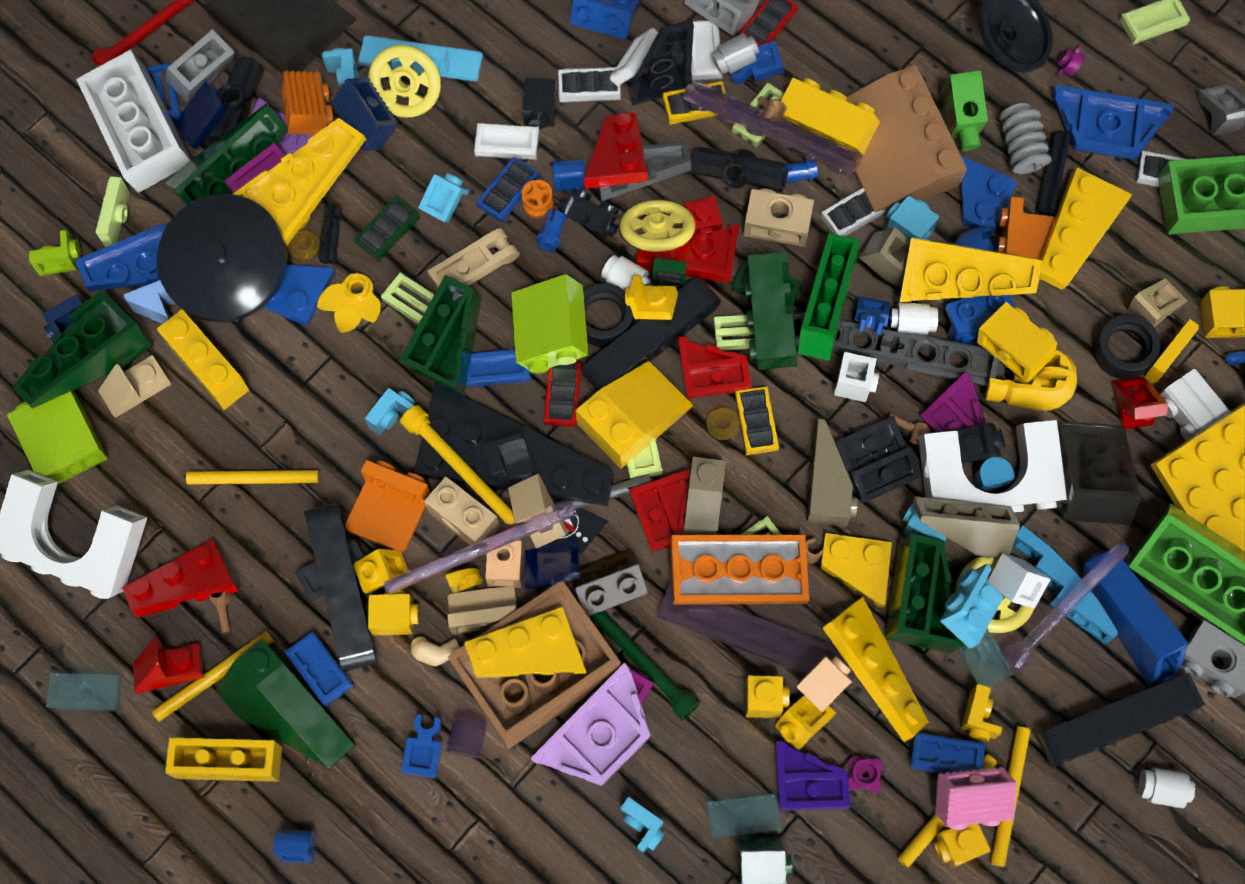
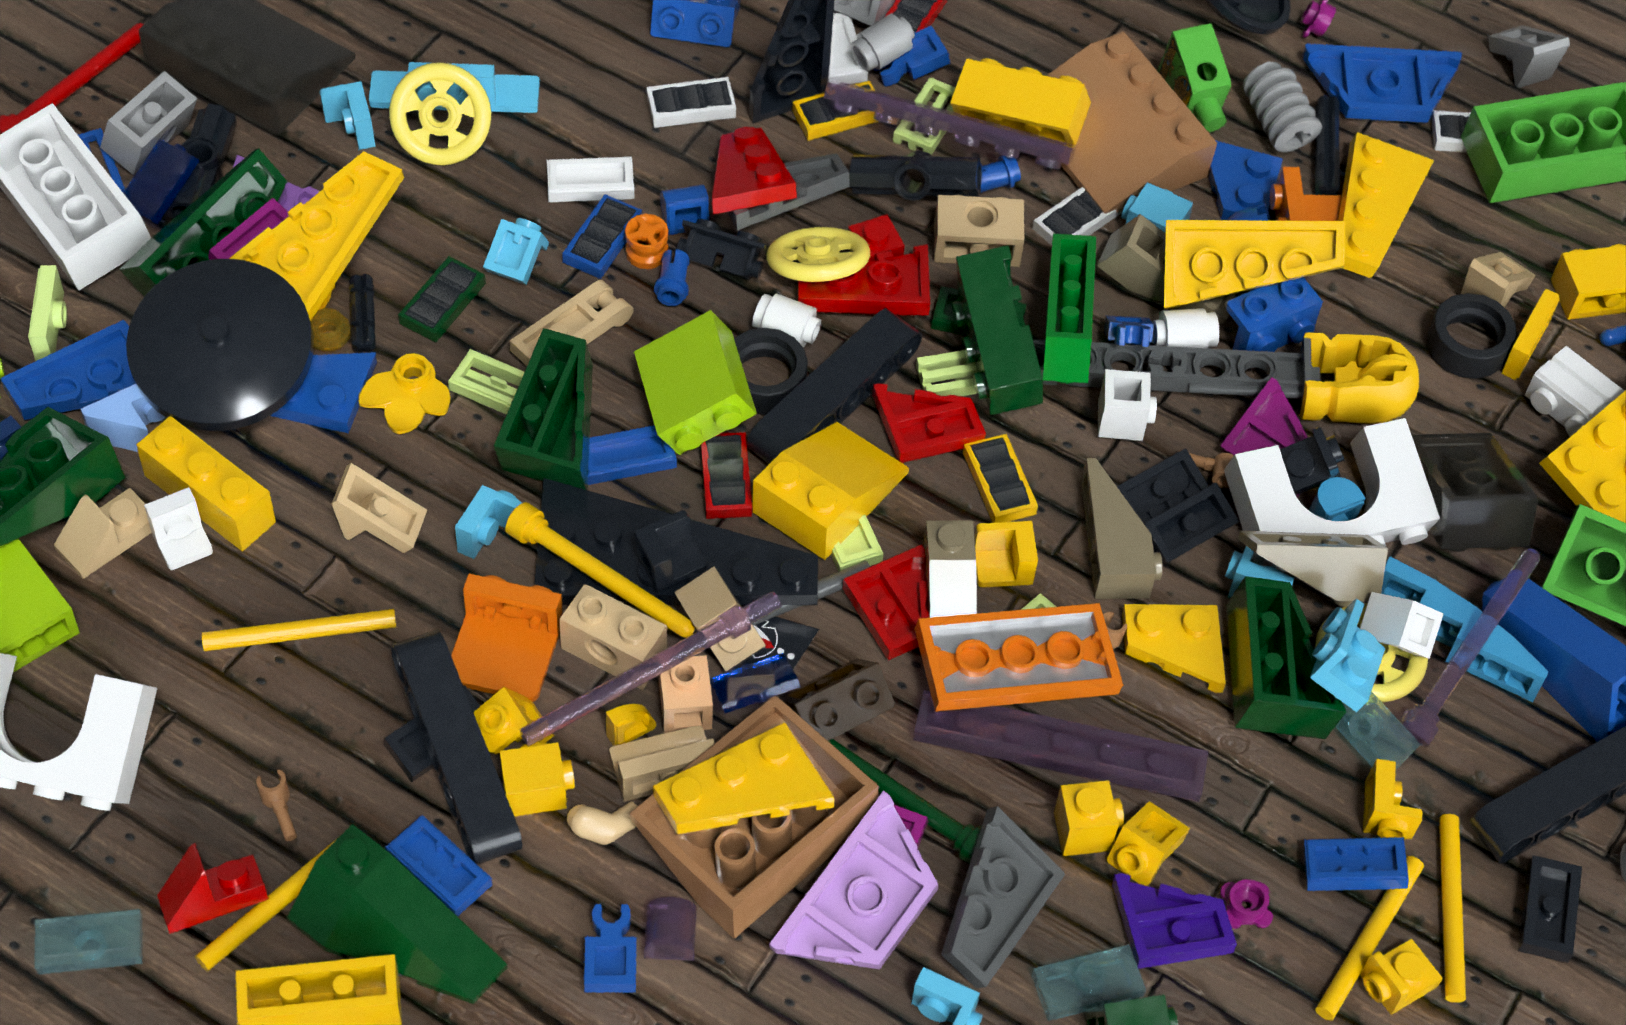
camera: 15 degrees left, 15 degrees down
red wing [122,539,239,618] -> none
orange brick [281,70,332,134] -> none
dark blue brick [331,77,398,151] -> none
black brick [522,78,557,129] -> none
white tile [610,28,658,86] -> none
yellow bracket [625,275,678,320] -> none
dark green tile [653,258,687,290] -> none
clear yellow plate [707,408,740,440] -> none
medium nougat hand [758,96,787,121] -> none
light nougat brick [797,655,851,712] -> none
yellow wing [823,597,929,742] -> none
bright pink brick [935,767,1017,830] -> none
yellow brick [977,302,1057,383] -> none
red slope [1112,377,1168,429] -> none
none -> white bracket [144,487,213,570]
none -> tan slope [332,463,427,553]
none -> dark grey wing [941,806,1066,989]
none -> yellow panel [974,521,1038,587]
none -> black plate [1518,855,1582,963]

